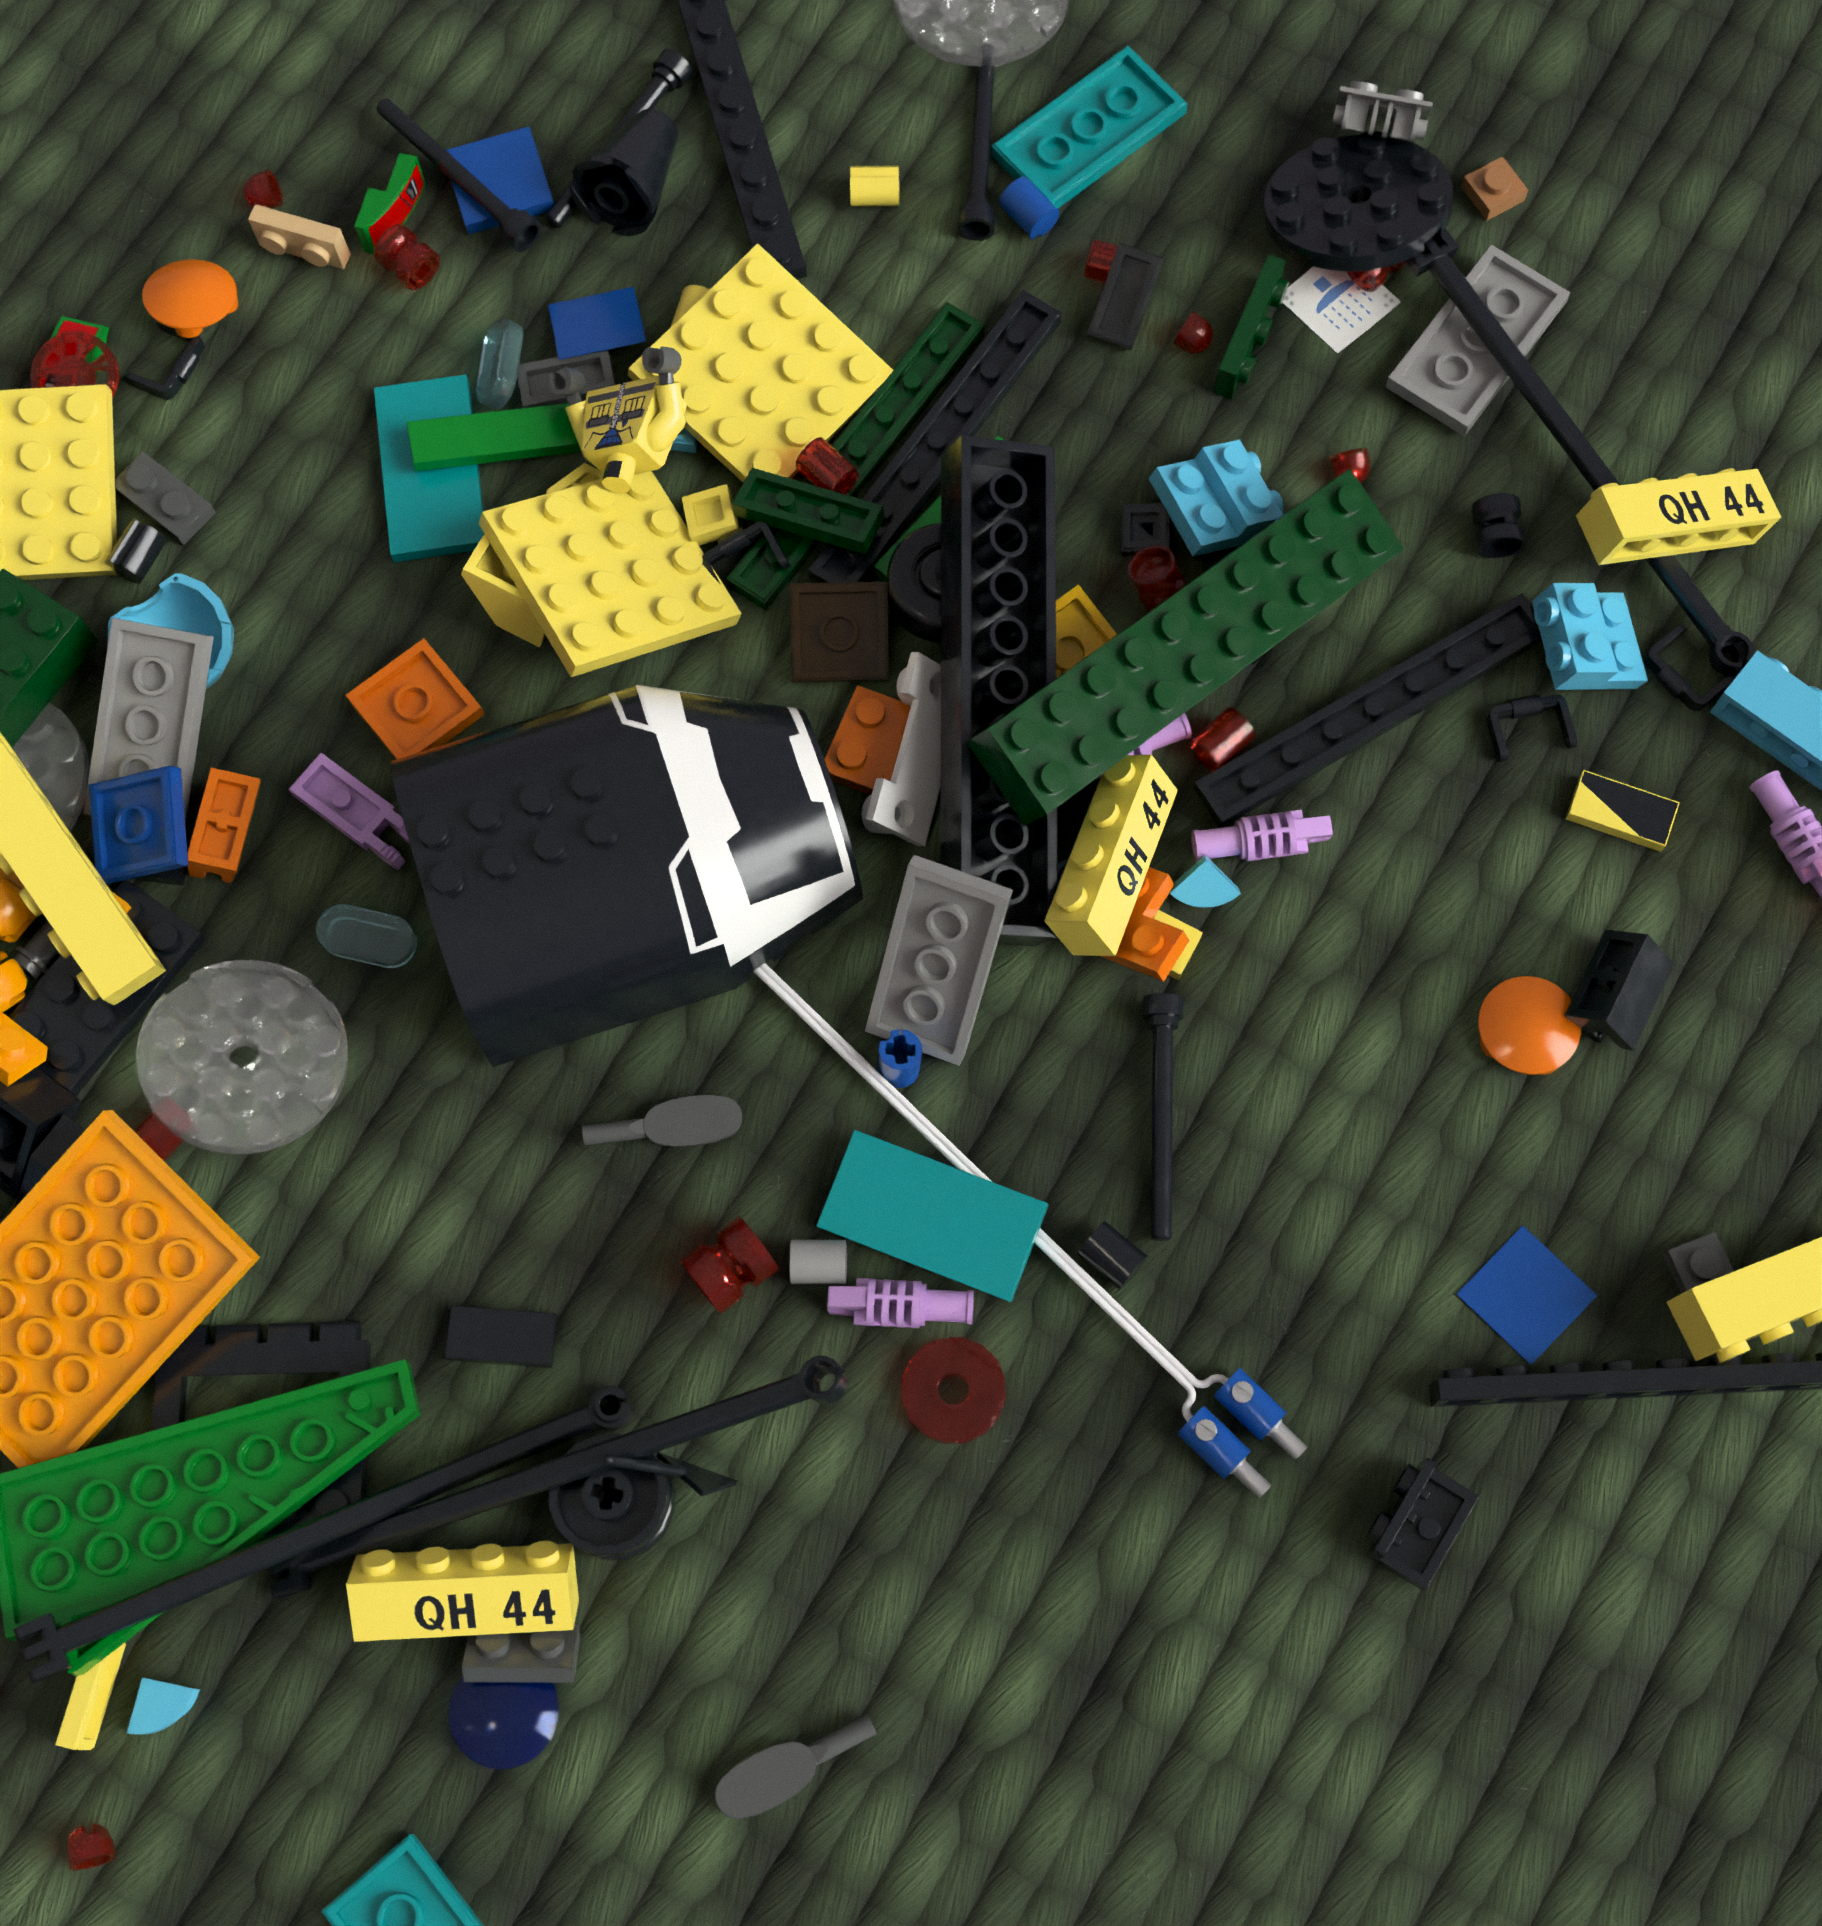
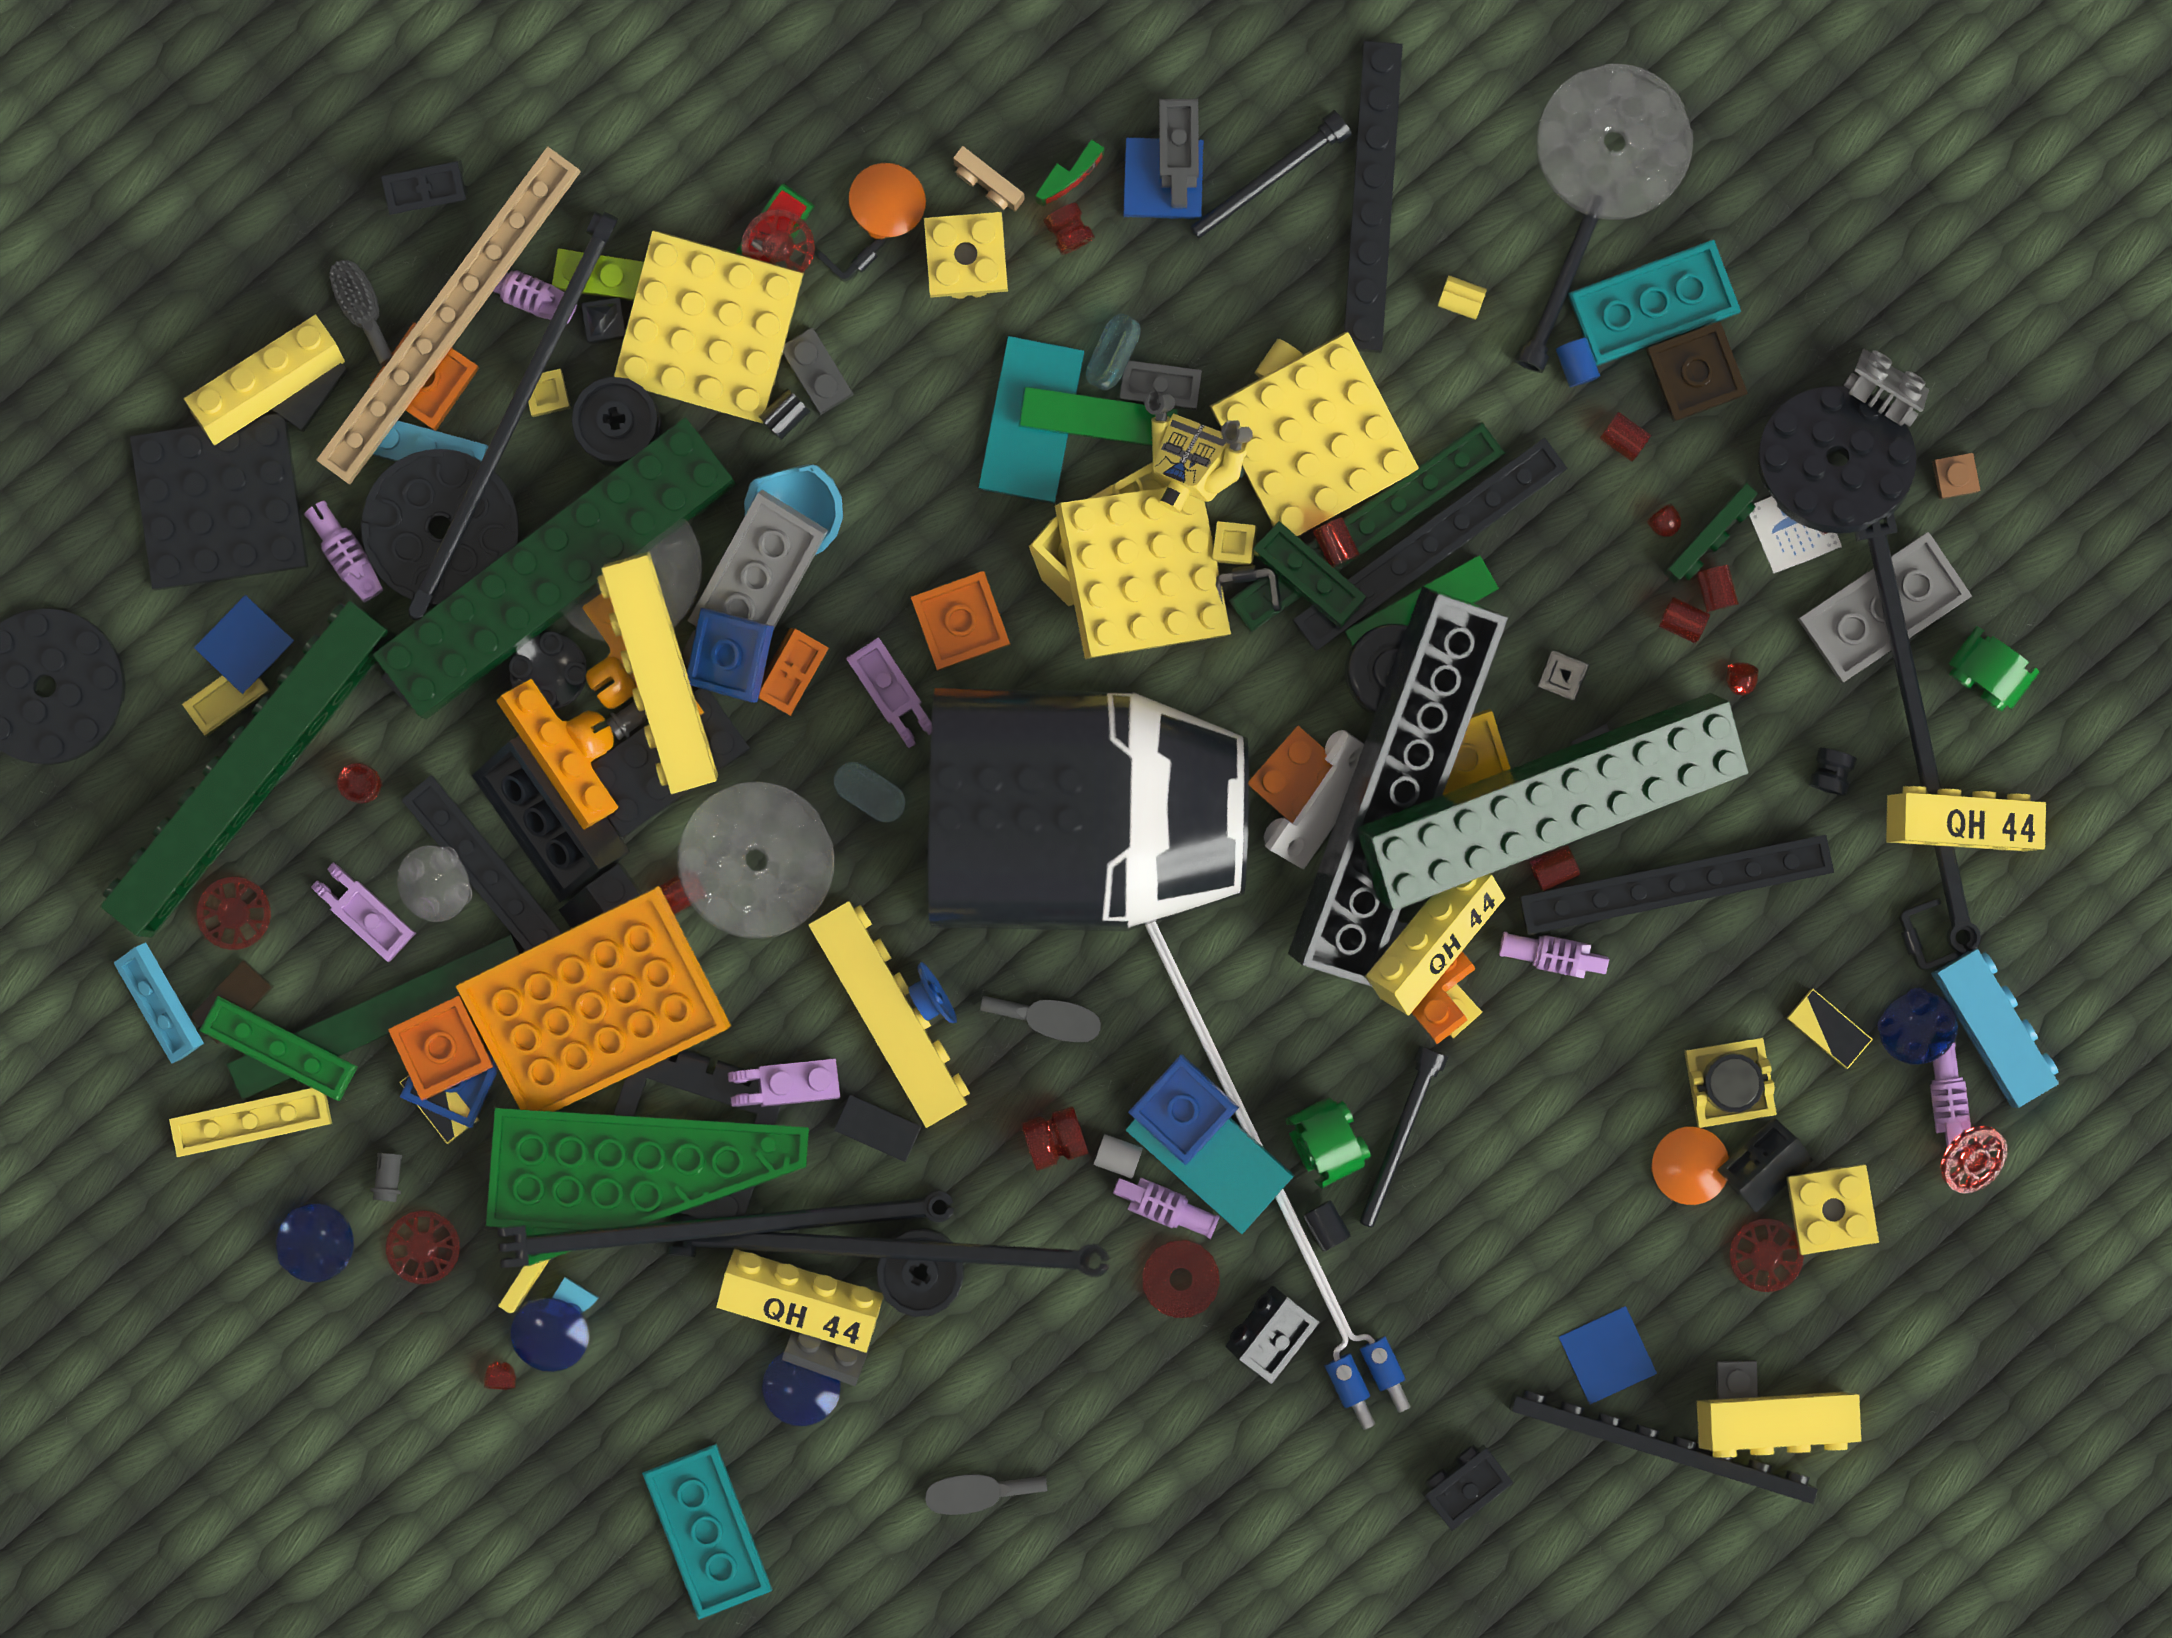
camera: 20 degrees right, 15 degrees up
clear red hinge [244,170,283,209] -> none
black piece [376,98,542,252] -> none
blue sticker [548,287,646,360] -> none
black cone [570,109,678,236] -> none
black piece [603,1452,737,1497] -> none
dark brown tile [790,582,889,682] -> none
light grey plate [865,855,1013,1066] -> none
blue piece [877,1029,922,1088] -> none
black tile [1087,242,1164,350] -> none
clear red wheel [1128,545,1186,611] -> none
medium azure plate [1149,440,1284,557] -> none
medium azure tile [1170,855,1241,908] -> none
black piece [1486,694,1577,762] -> none
medium azure plate [1532,583,1648,690] -> none
none -> clear blue dish [511,1298,589,1372]
none -> lavender hinge [728,1059,840,1107]
none -> light yellow brick [809,901,970,1128]
none -> blue piece [908,962,957,1023]
none -> light yellow piece [924,212,1008,299]
none -> blue tile [1128,1054,1239,1166]
none -> dark grey hinge [1159,99,1199,209]
none -> bracket [1225,1286,1320,1384]
none -> green brick [1286,1097,1371,1188]
none -> dark brown plate [1646,321,1748,422]
none -> clear red piece [1659,597,1710,644]
none -> piece [1684,1038,1777,1128]
none -> clear red piece [1697,565,1739,613]
none -> clear red wheel [1729,1218,1804,1292]
none -> light yellow piece [1786,1164,1879,1255]
none -> clear blue dish [1877,988,1958,1064]
none -> green brick [1948,626,2040,711]

